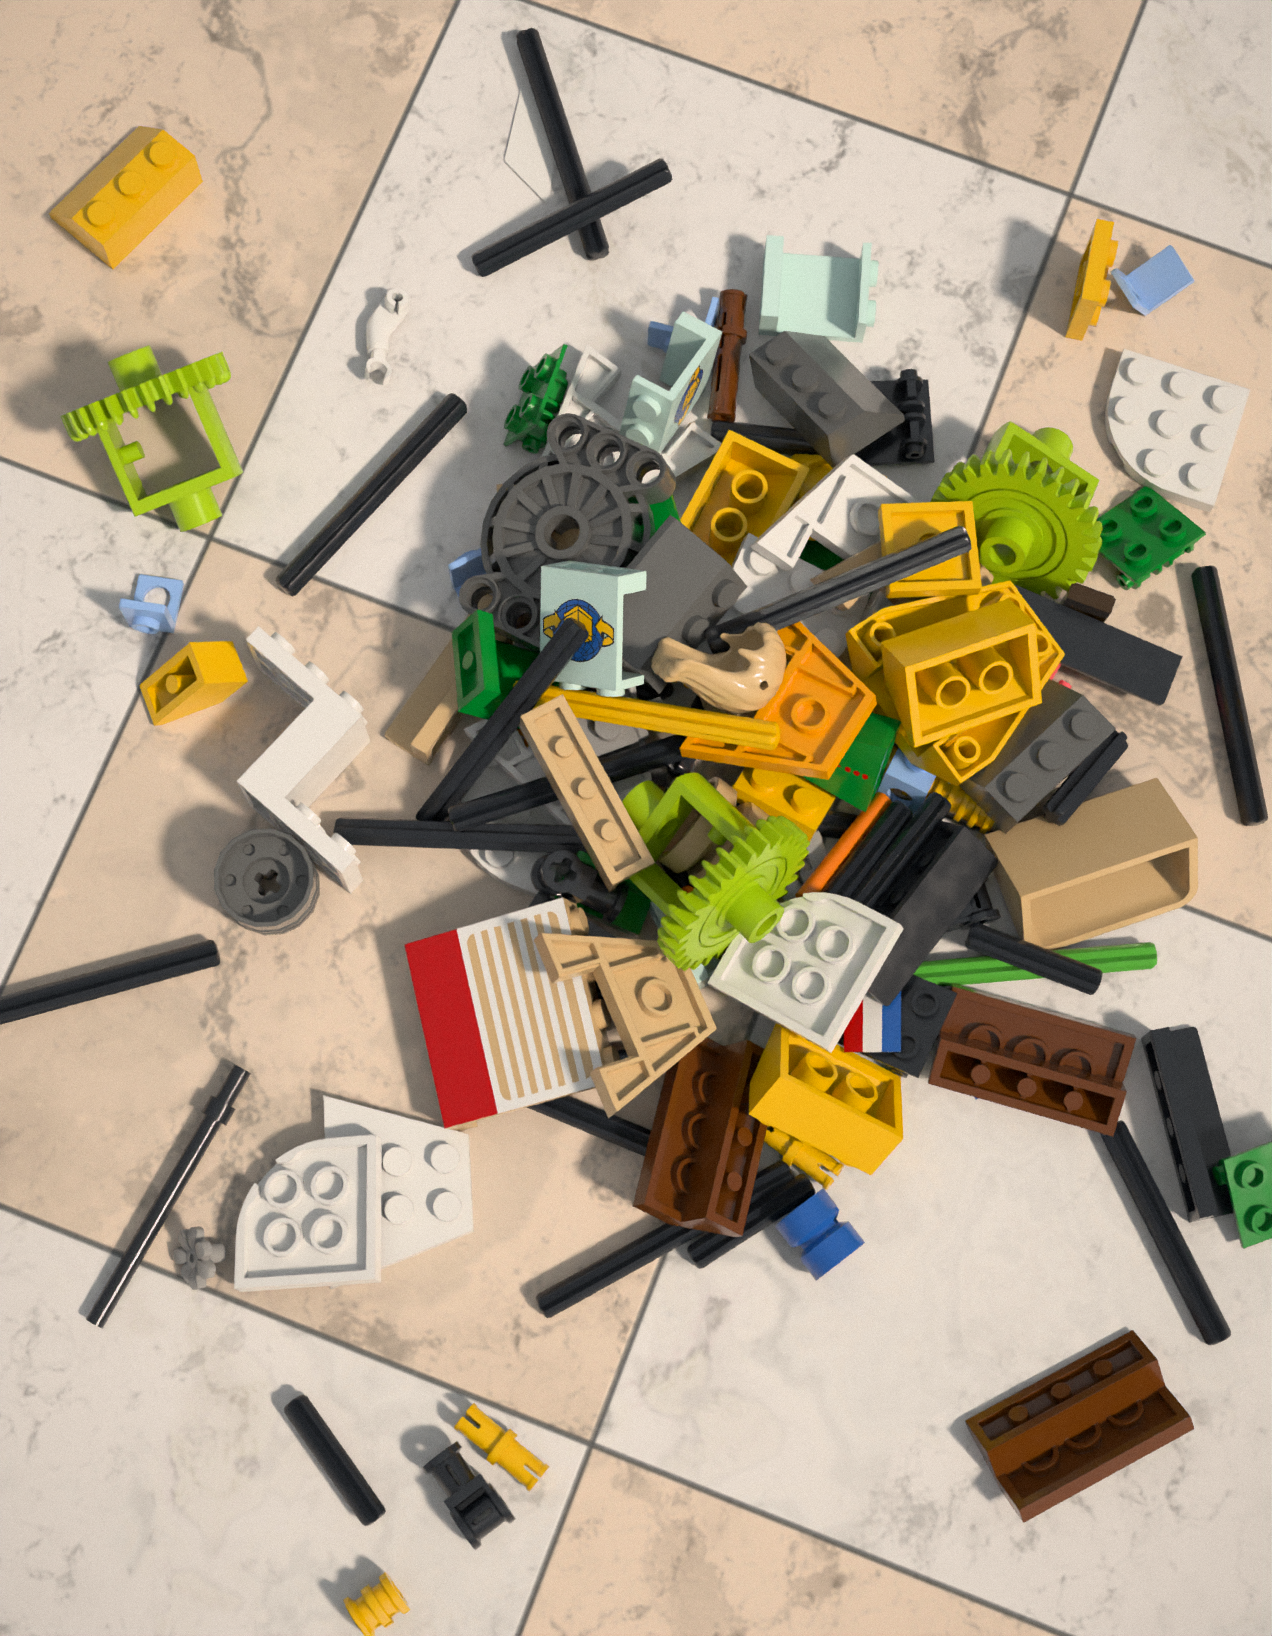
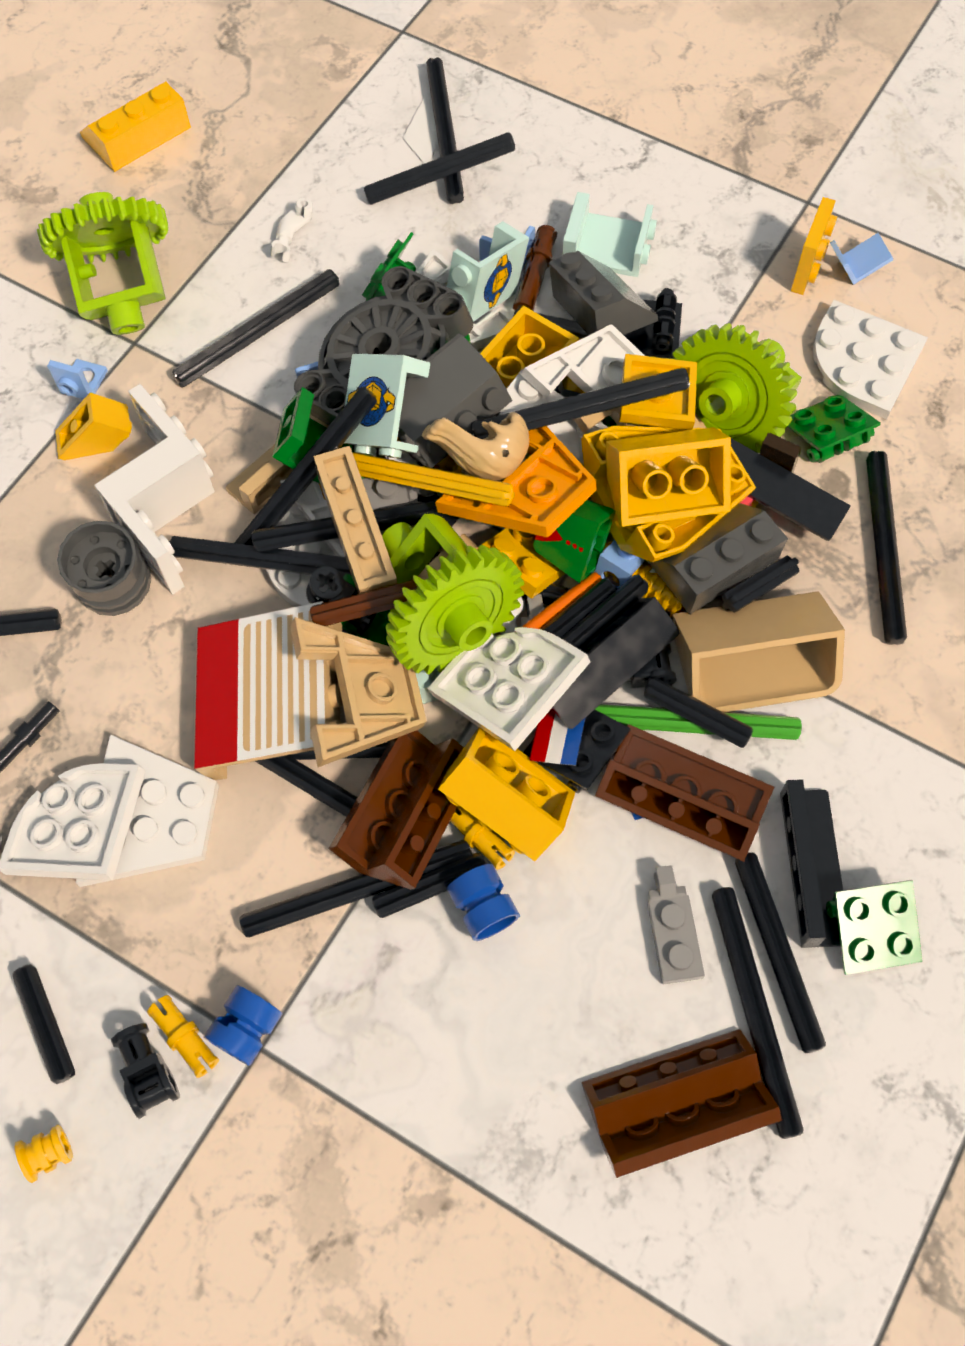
camera: 15 degrees right, 10 degrees down
none -> blue wheel [203,985,283,1066]
none -> reddish brown axle [310,580,417,626]
none -> light grey hinge [647,865,705,984]
none -> black axle [712,887,804,1139]

